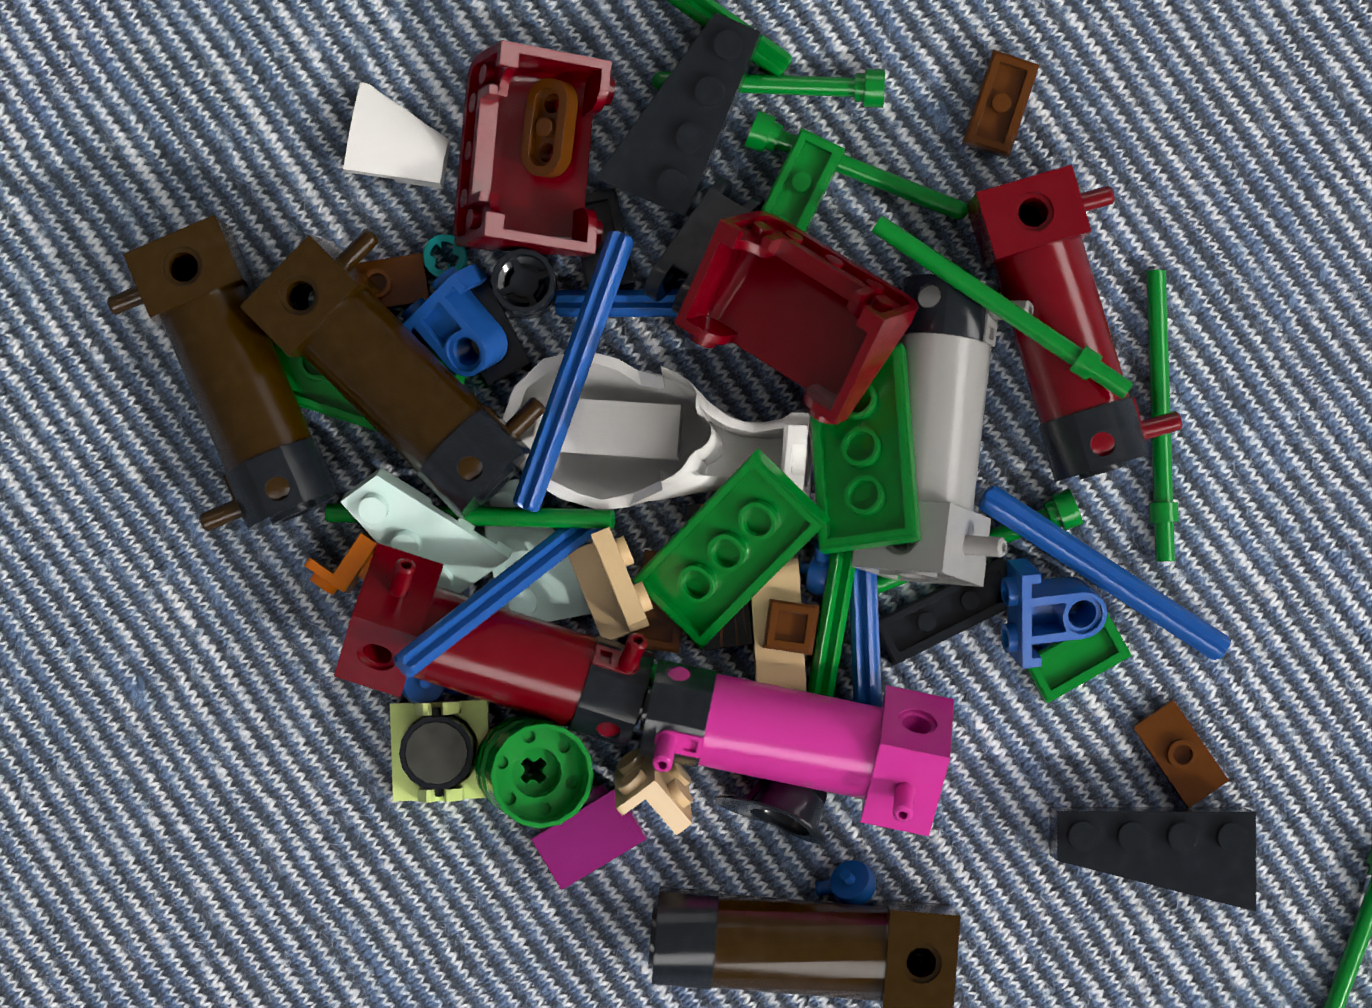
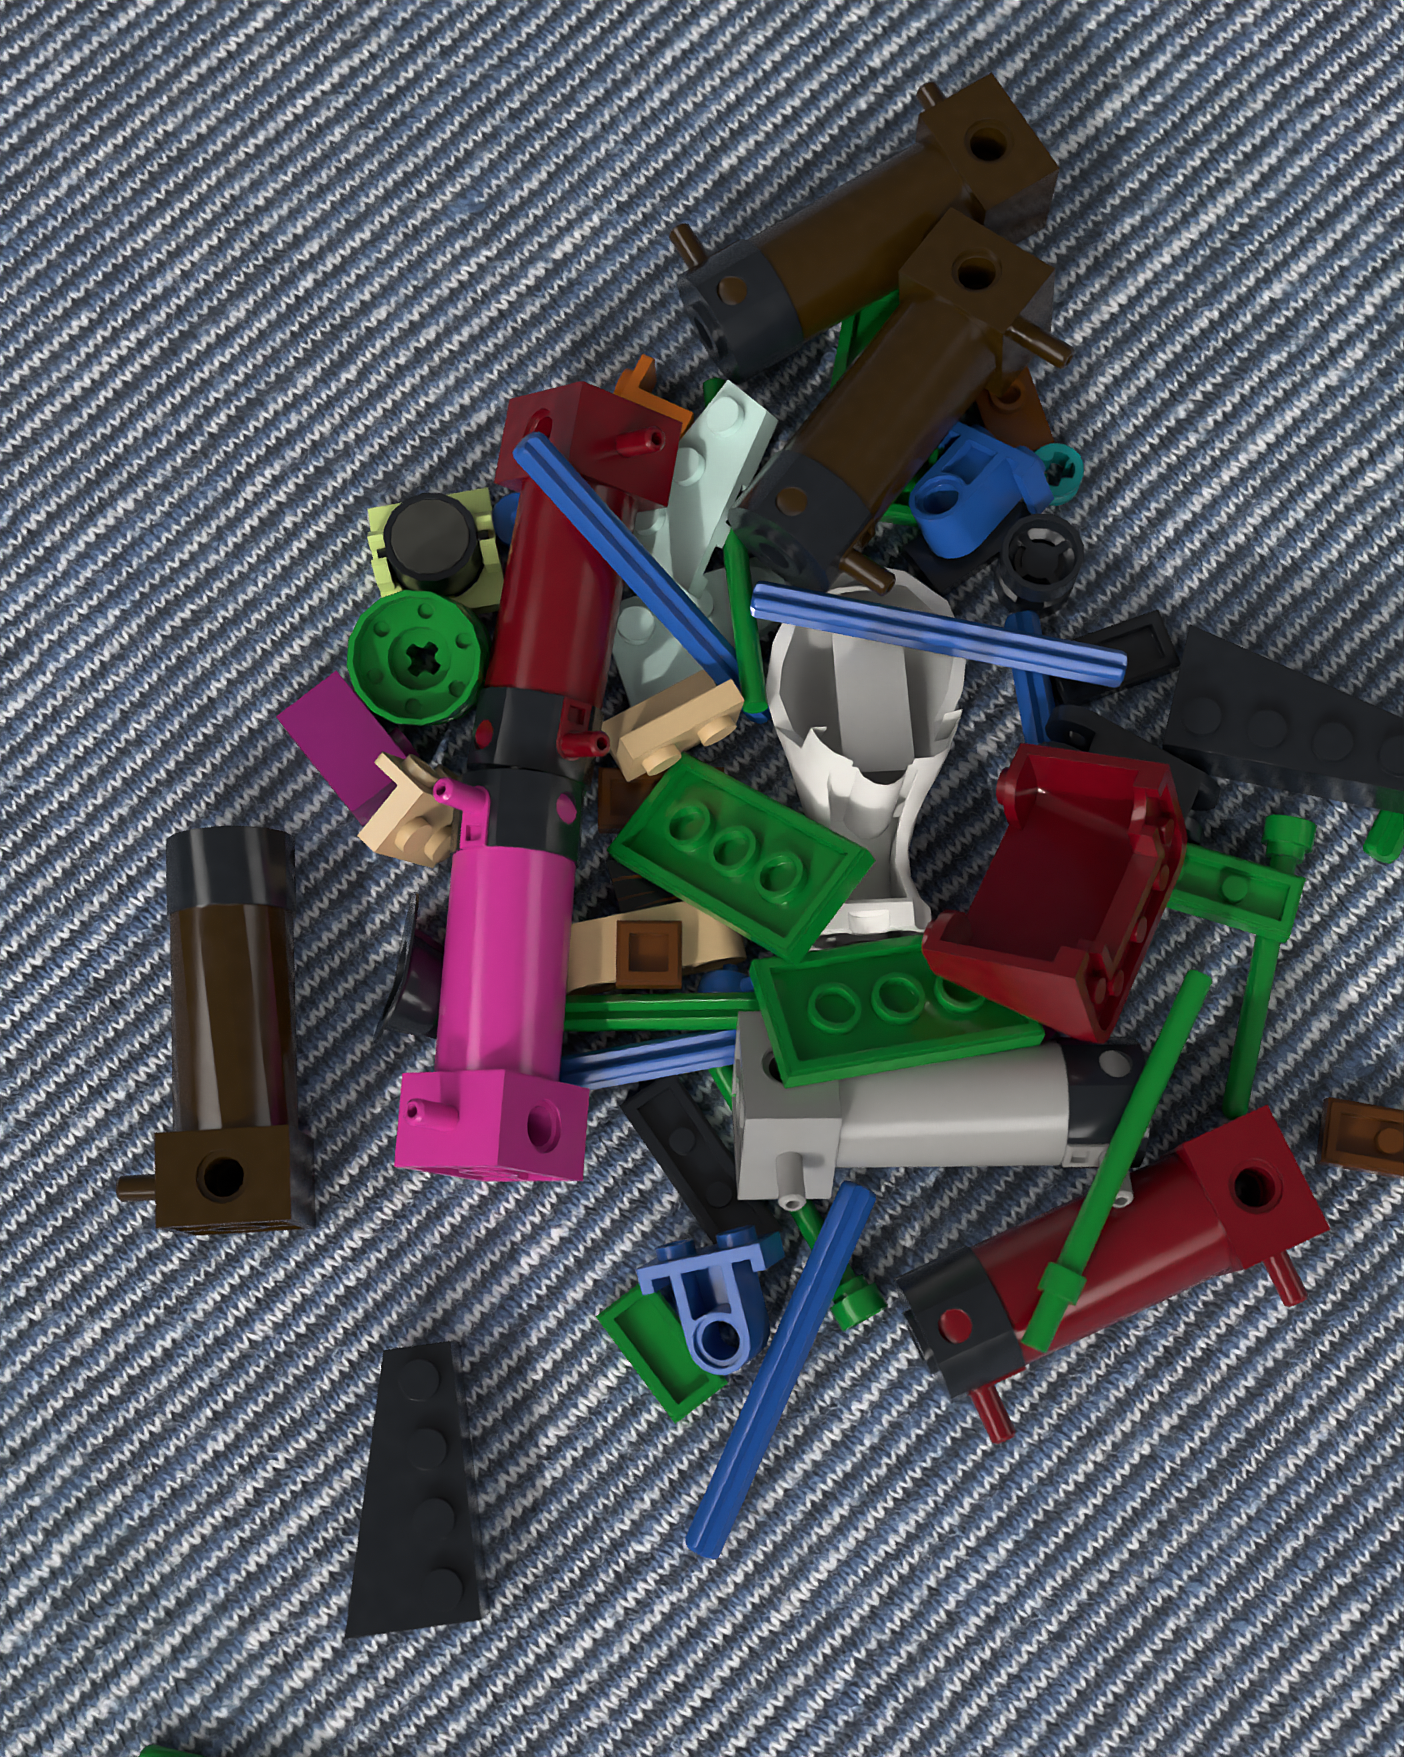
camera: 85 degrees right, 10 degrees down
white slope [343,82,450,189] -> none
dark red windscreen [453,40,615,257] -> none
reddish brown plate [521,78,578,178] -> none
green piece [652,68,885,108] -> none
blue piece [815,860,876,905] -> none
reddish brown plate [1131,699,1229,808] -> none
green bar [1146,270,1179,562] -> none

